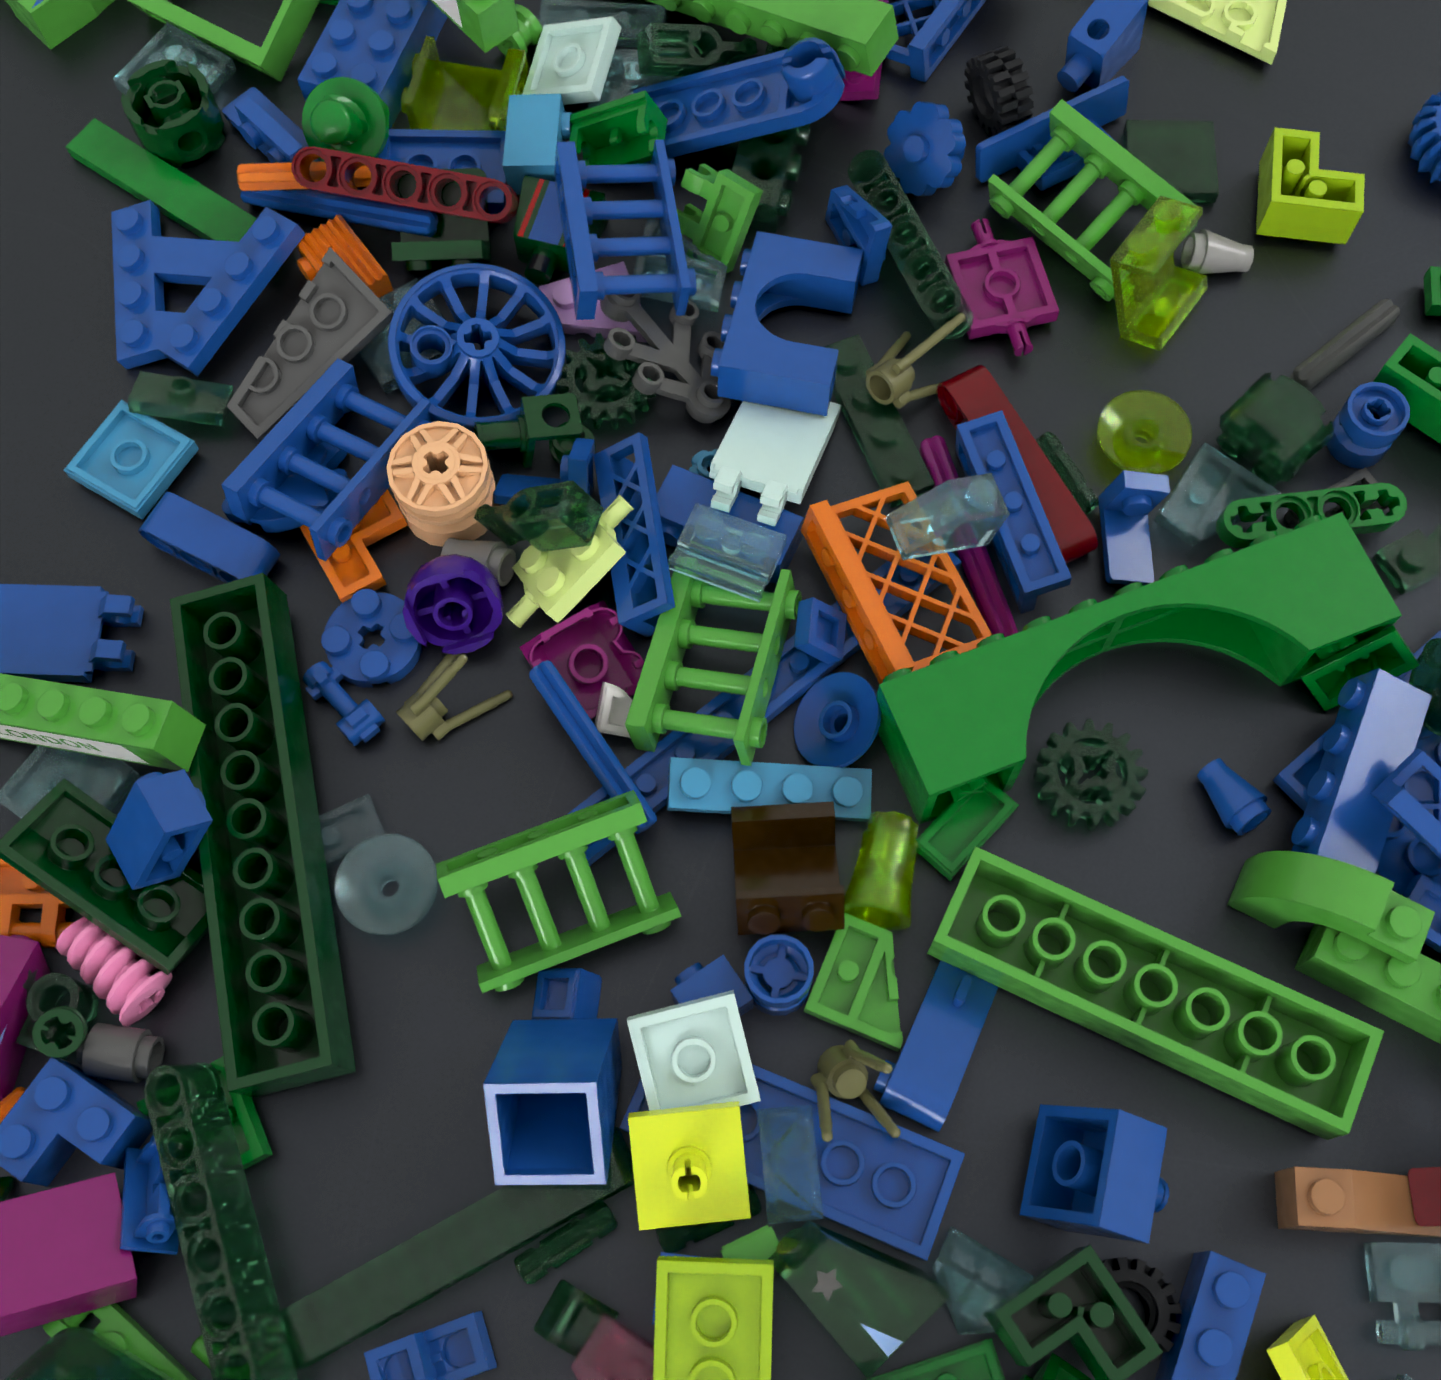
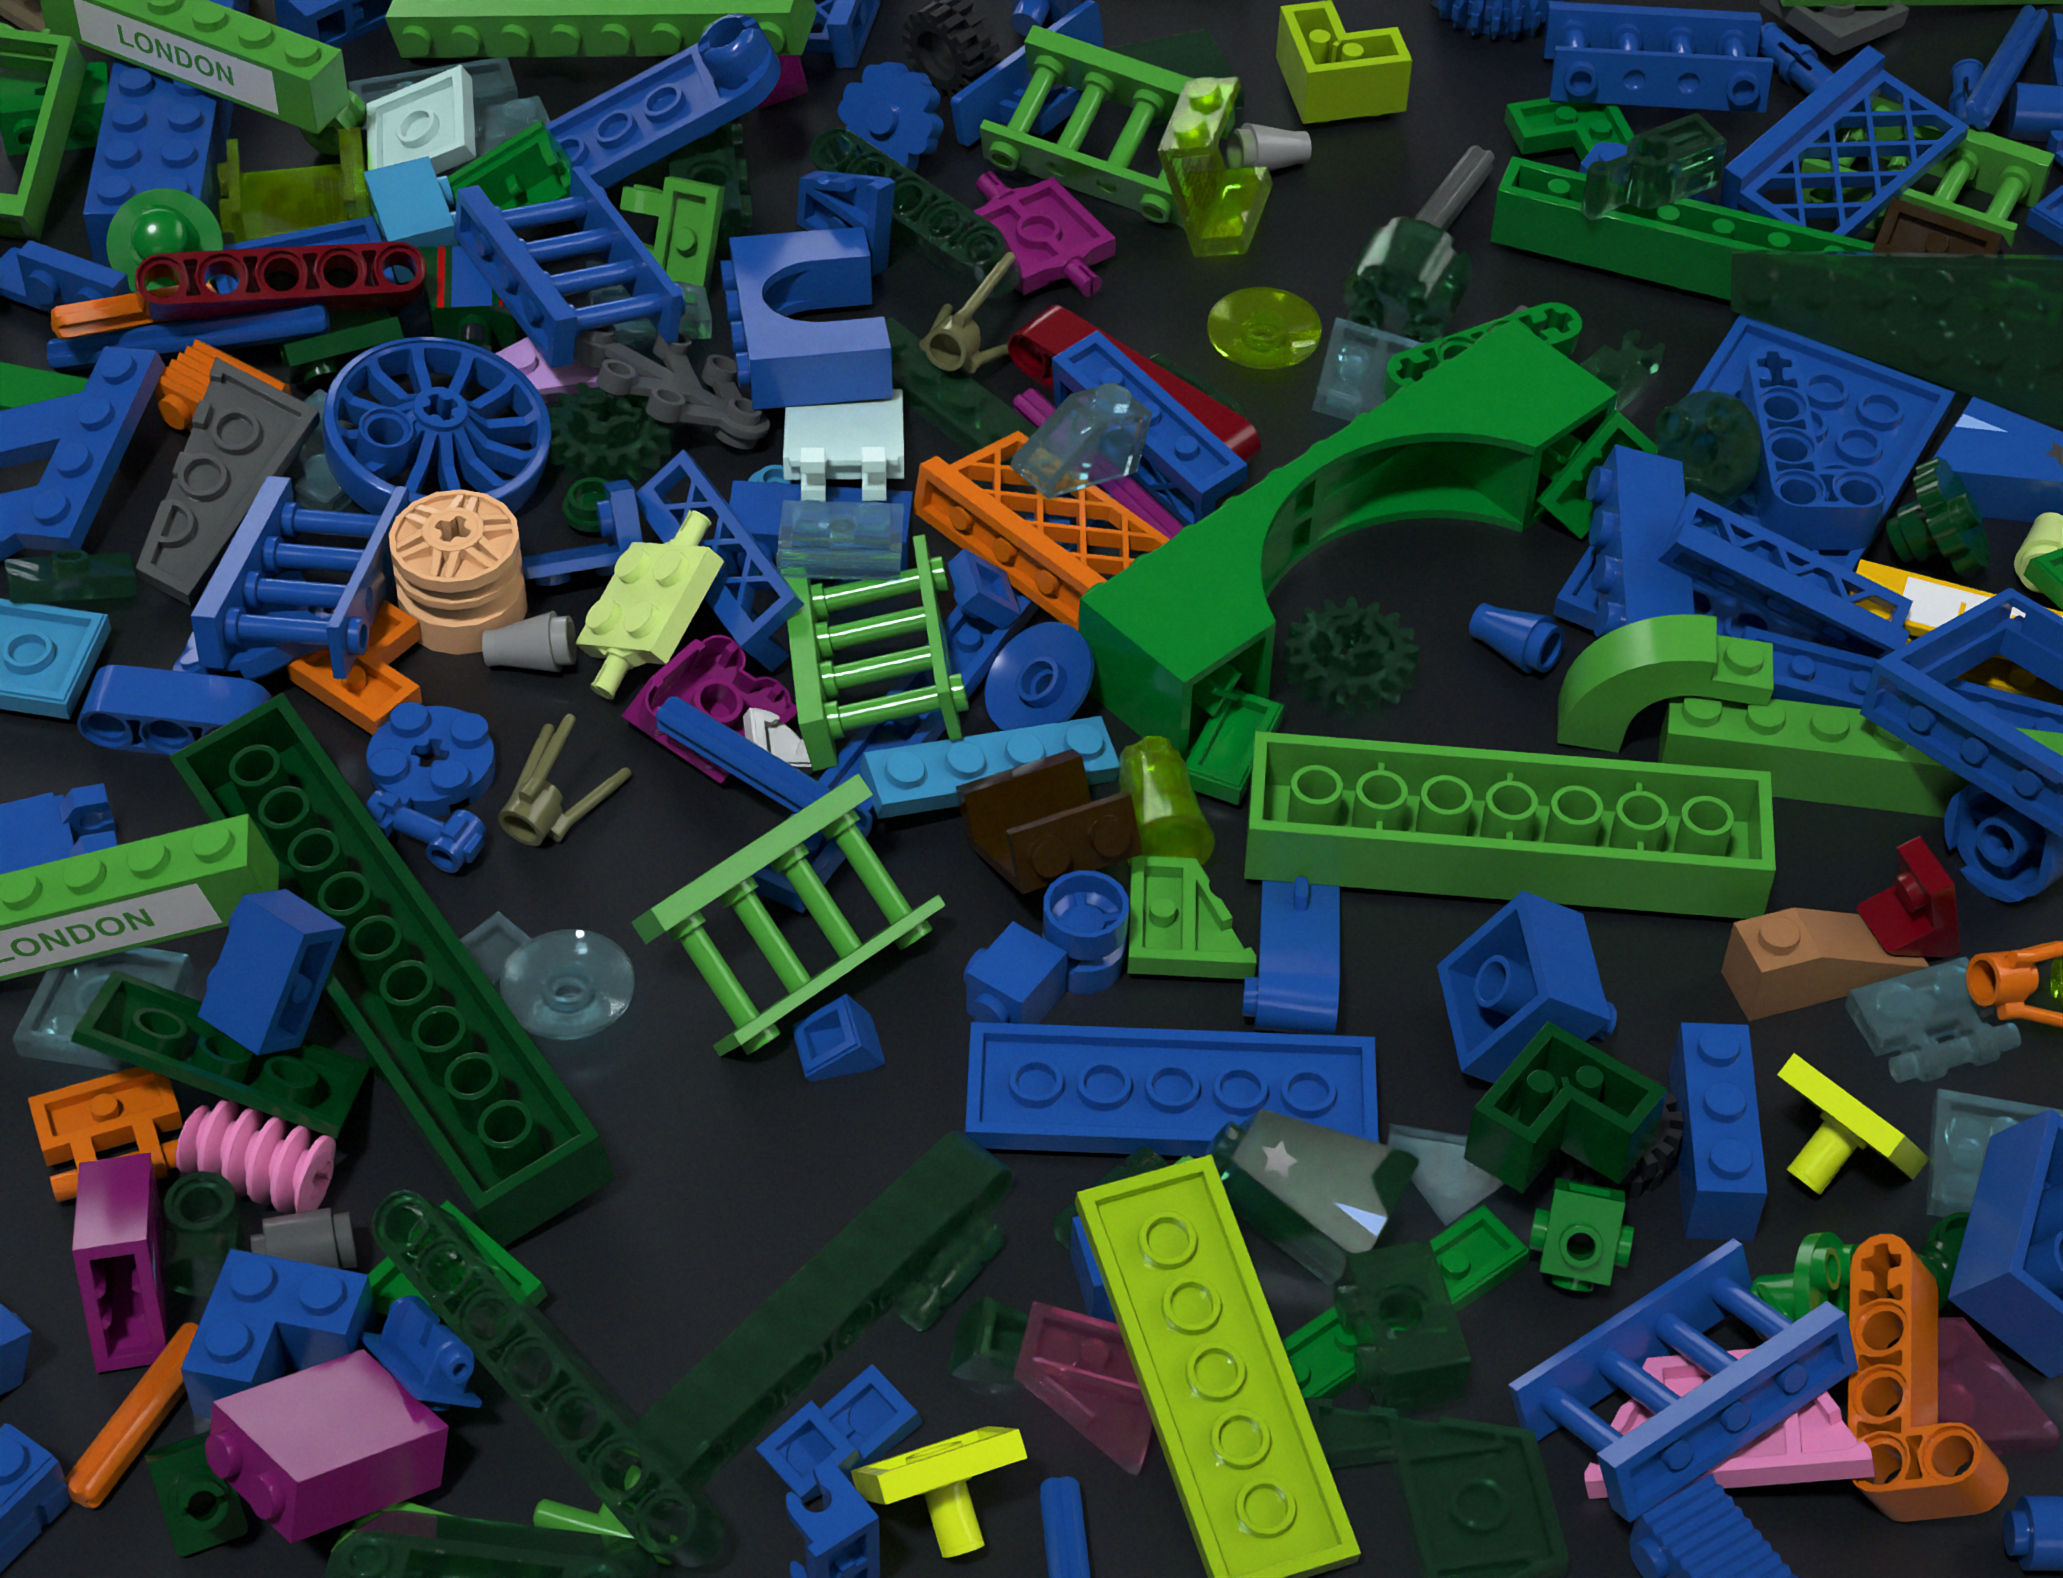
camera: 25 degrees left, 20 degrees down
dark green bush [32,1005,88,1058] -> none
dark purple cylinder [402,554,503,655] -> none
dark green bracket [474,393,583,468] -> none
clear green piece [474,480,604,552] -> none
blue slope [483,1018,622,1185] -> none
light aqua plate [627,990,761,1111] -> none
neon yellow tile [628,1101,751,1230] -> none
clear green piece [636,23,757,76] -> none
clear light blue slope [757,1105,823,1224] -> none
olive plant [810,1040,901,1142] -> none
blue bracket [1098,470,1170,586] -> none
blue wheel [1326,382,1410,469] -> none

